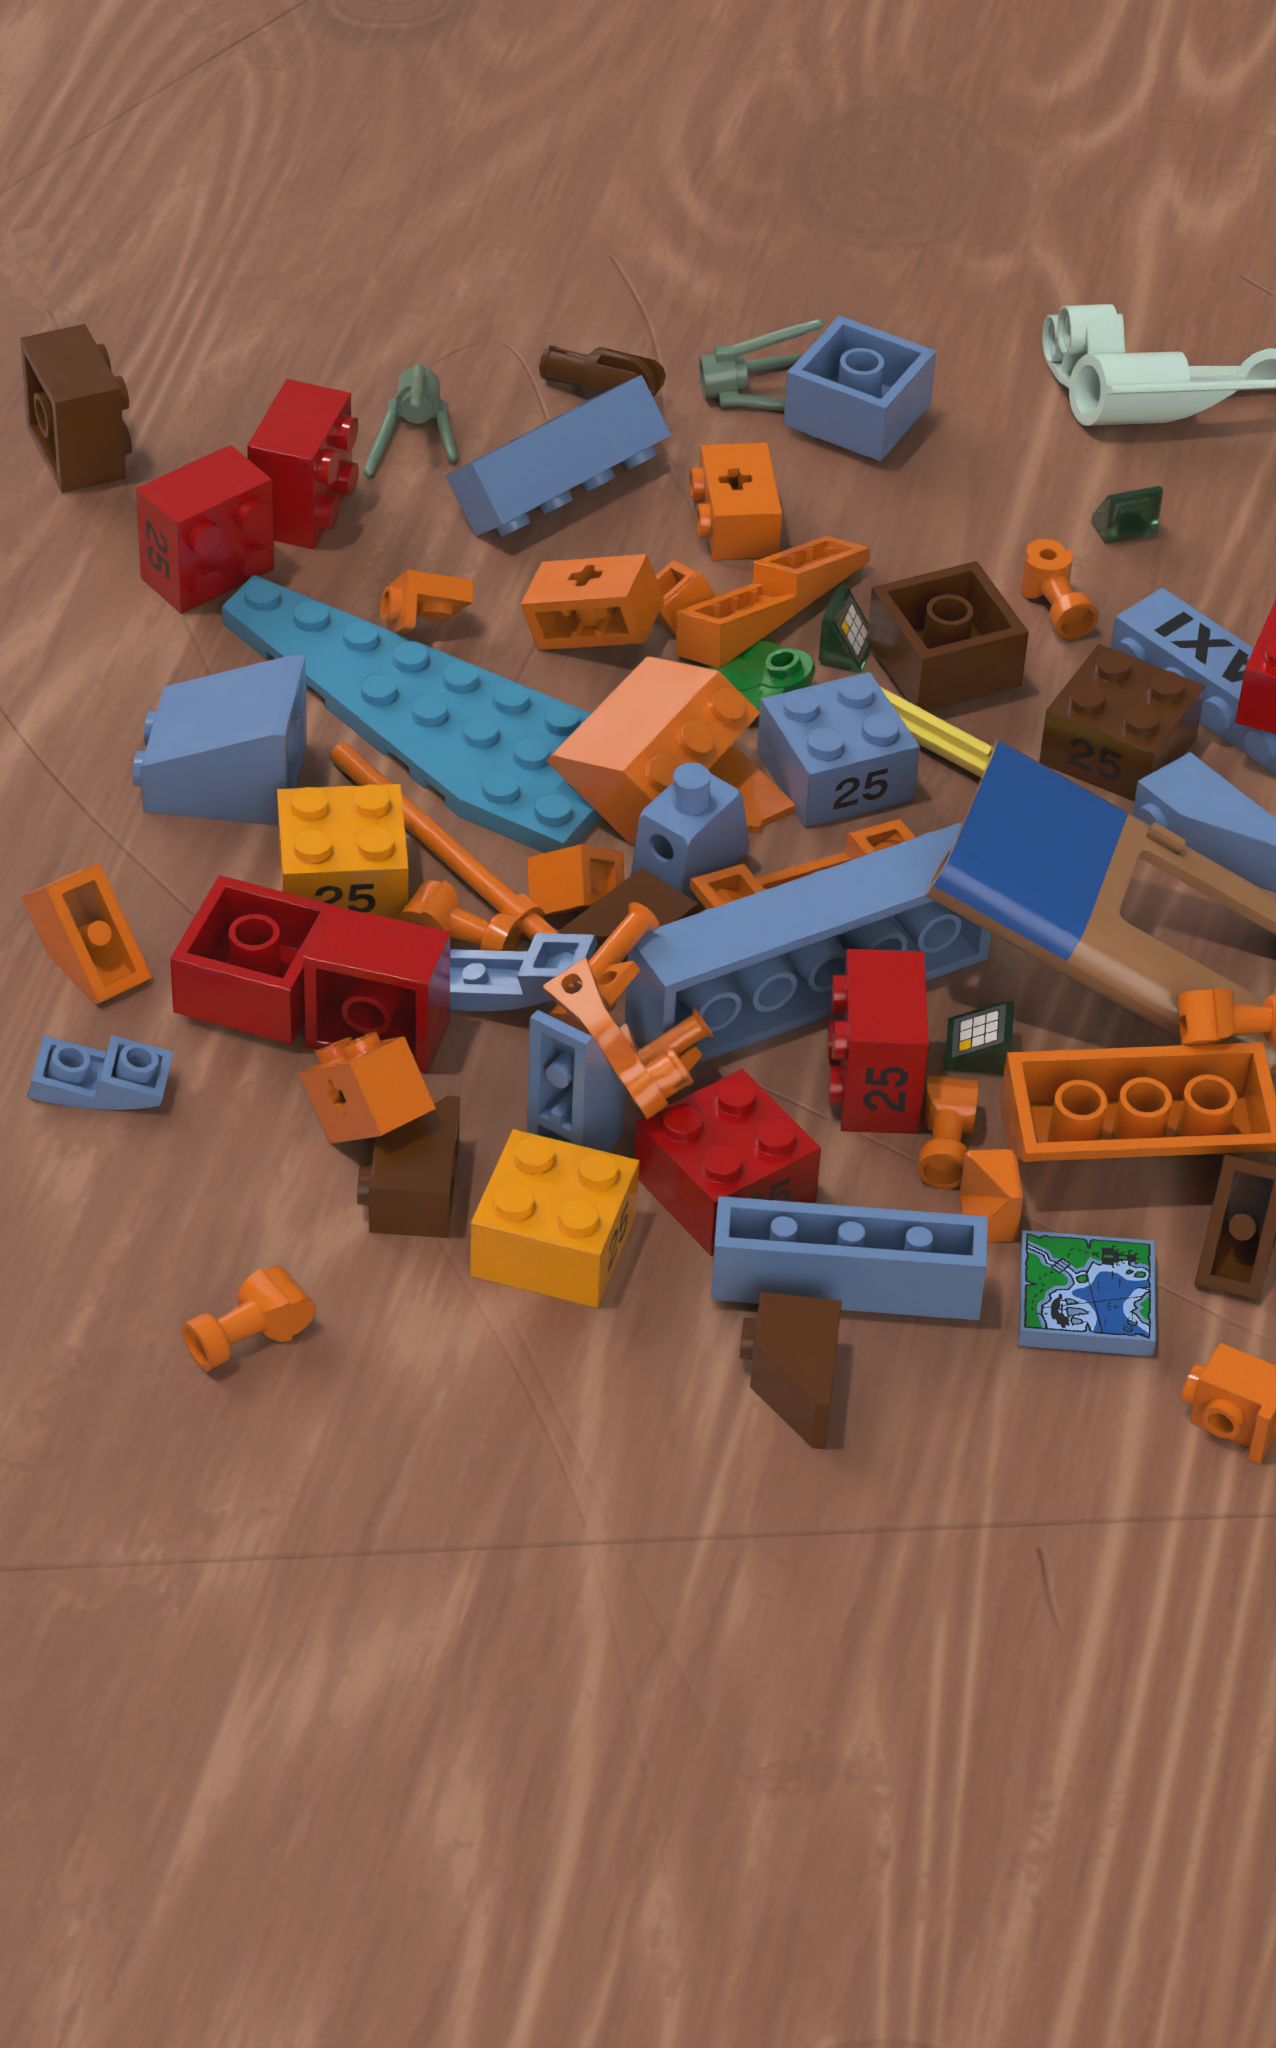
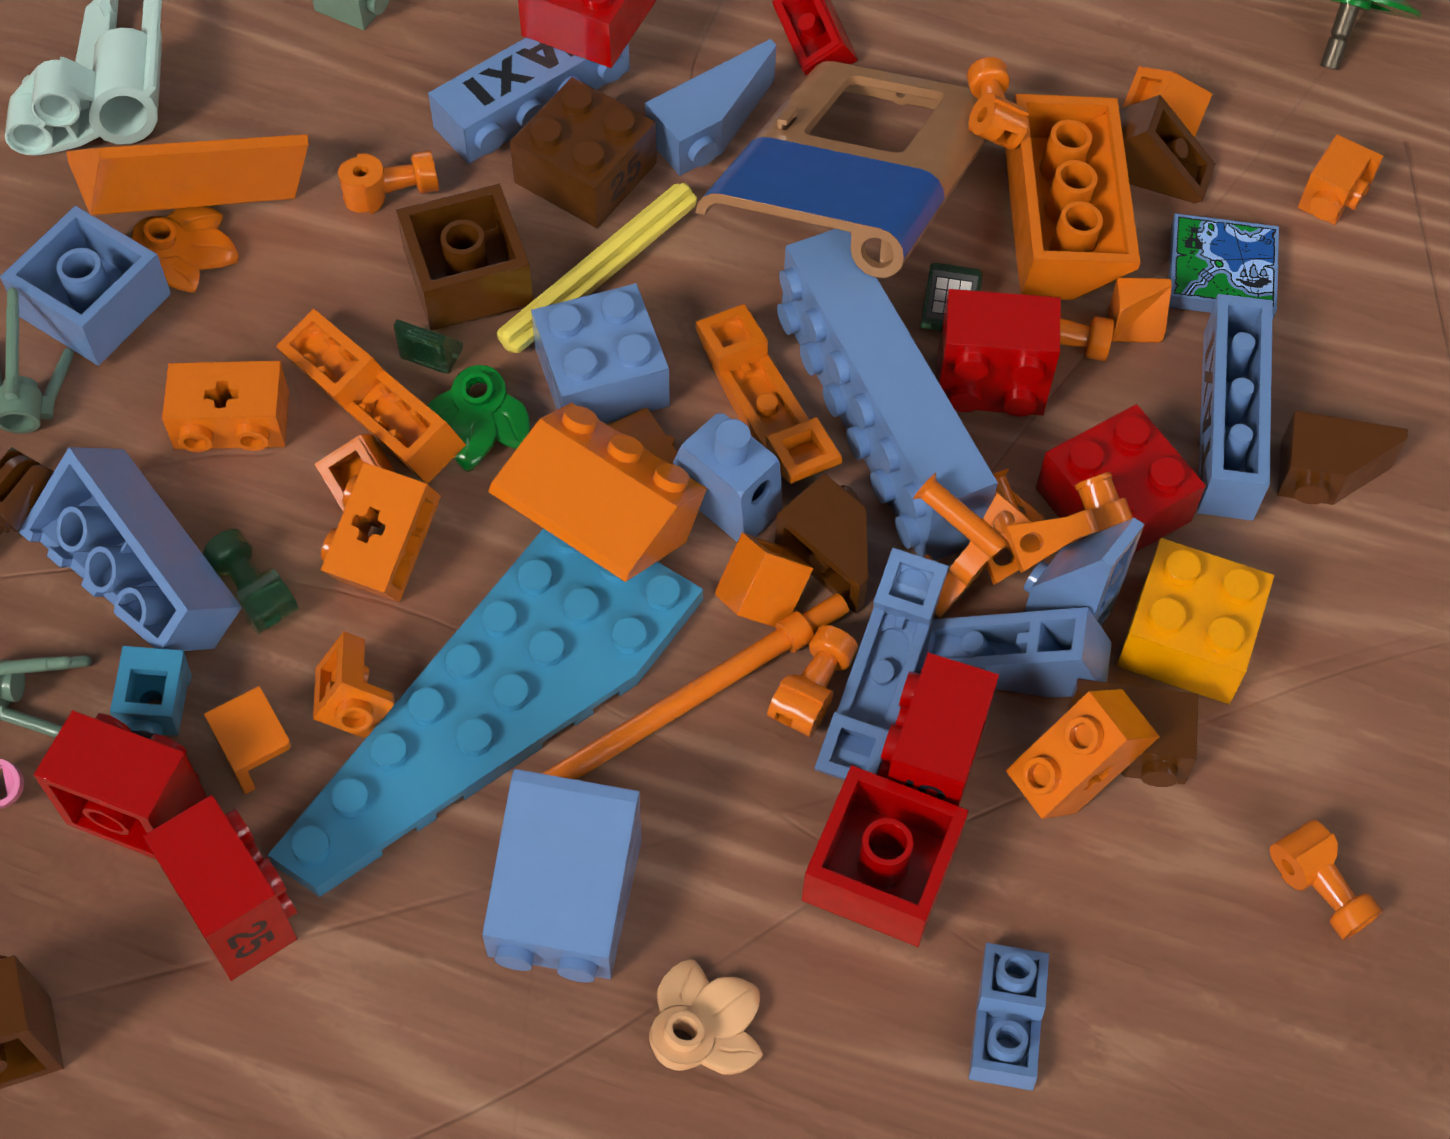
camera: 85 degrees left, 15 degrees up
orange slope [21,863,153,1005] -> none
light orange brick [277,784,408,920] -> none
clear green slope [1091,486,1163,544] -> none
none -> orange slope [67,134,309,215]
none -> dark azure brick [110,646,192,739]
none -> orange plate [131,206,239,293]
none -> clear green leg [202,529,299,634]
none -> orange panel [204,686,291,794]
none -> light nougat plate [649,959,763,1075]
none -> medium blue slope [915,607,1112,698]

